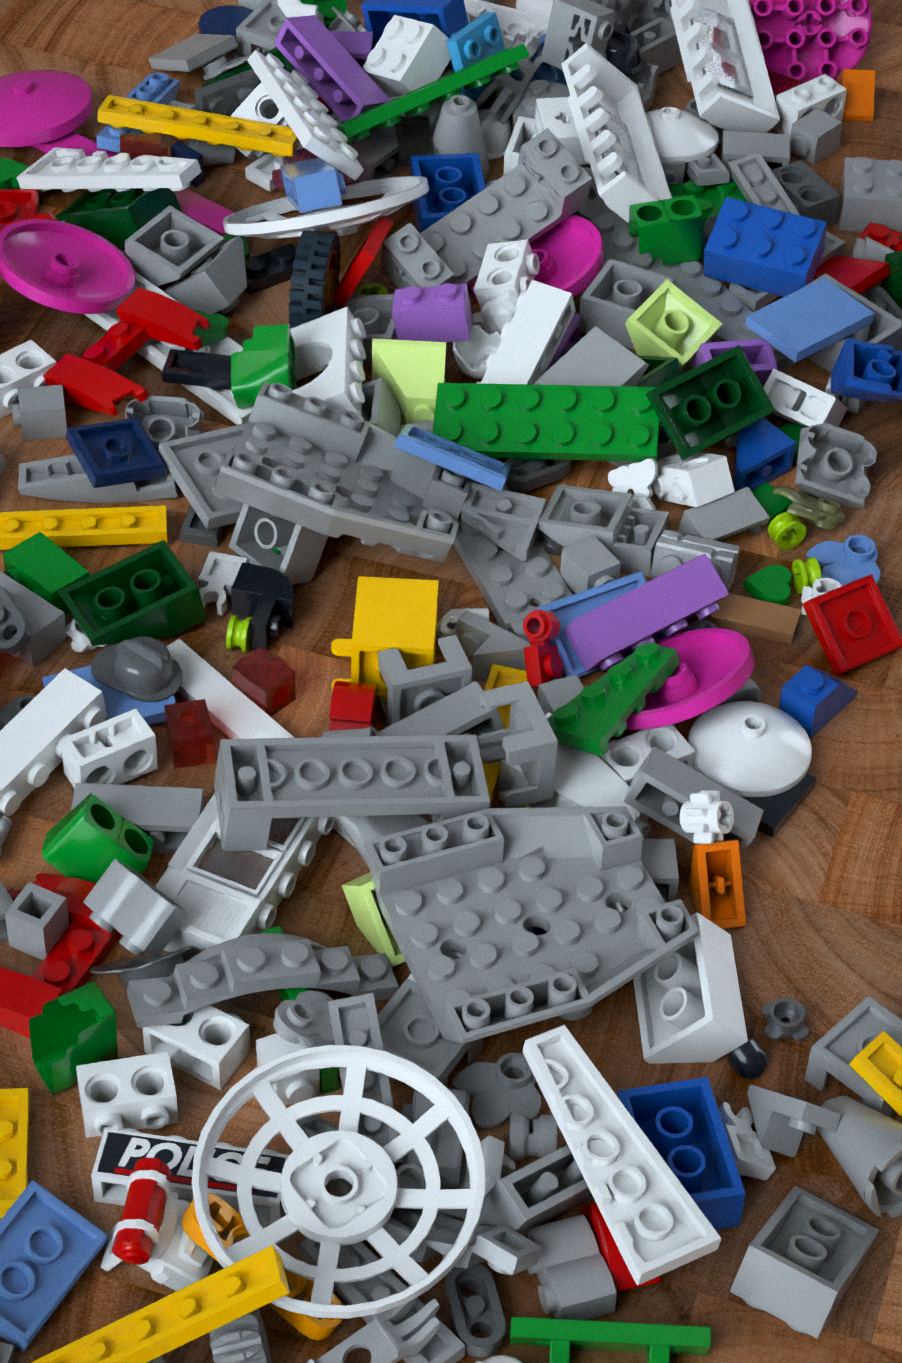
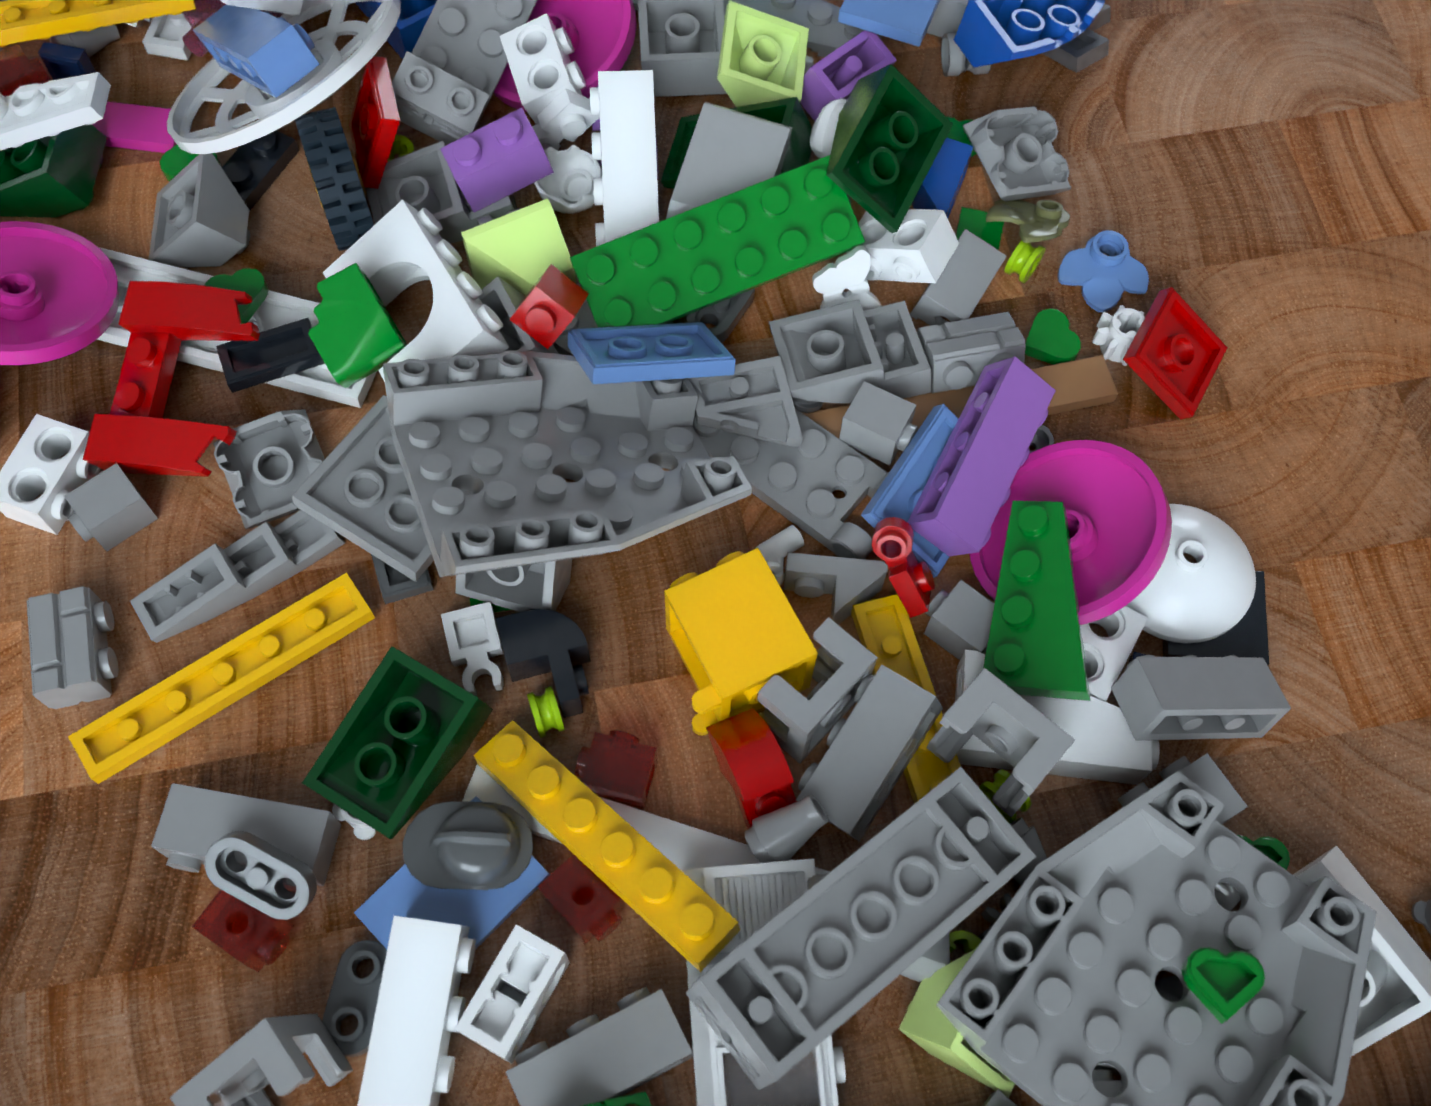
camera: 30 degrees left, 20 degrees up
green brick [3,532,90,616] -> none
dark blue tile [66,417,166,488] -> none
light grey slope [124,205,224,286] -> none
white gear [680,790,734,844] -> none
orange slope [689,839,746,929] -> none
white brick [764,369,848,428] -> none
blue slope [779,665,857,739] -> none
lime bush [792,557,822,594] -> none
none -> yellow plate [473,720,741,972]
none -> red brick [509,264,589,349]
none -> green tile [1181,947,1265,1024]

